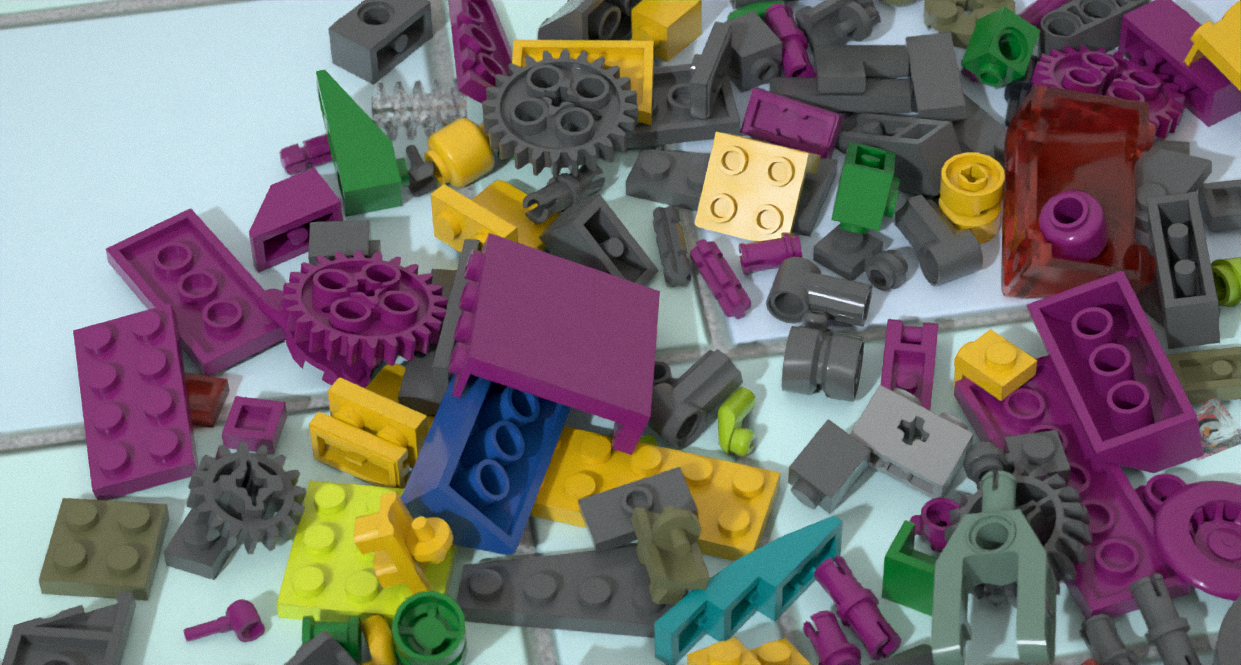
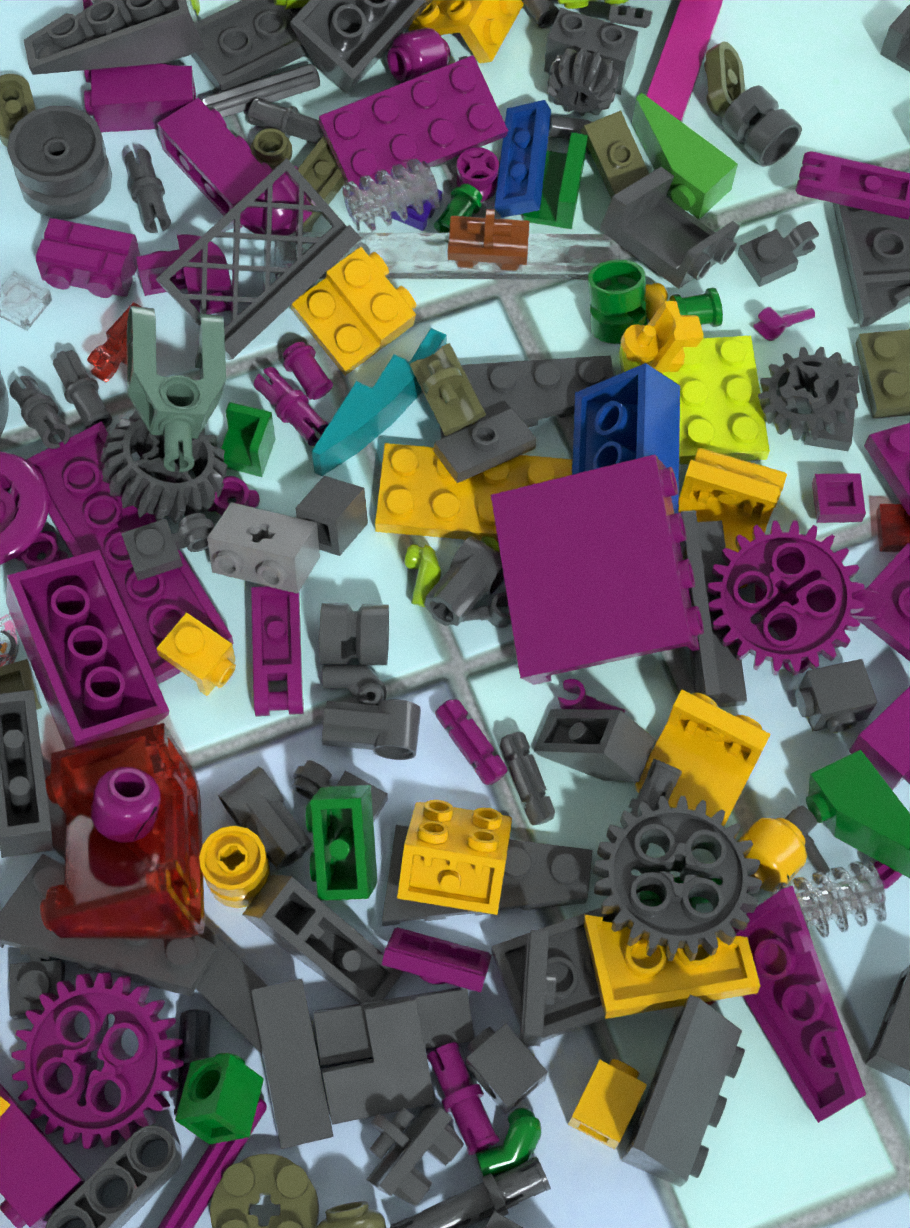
camera: 165 degrees right, 20 degrees up
magenta pin [738,232,803,275] -> none

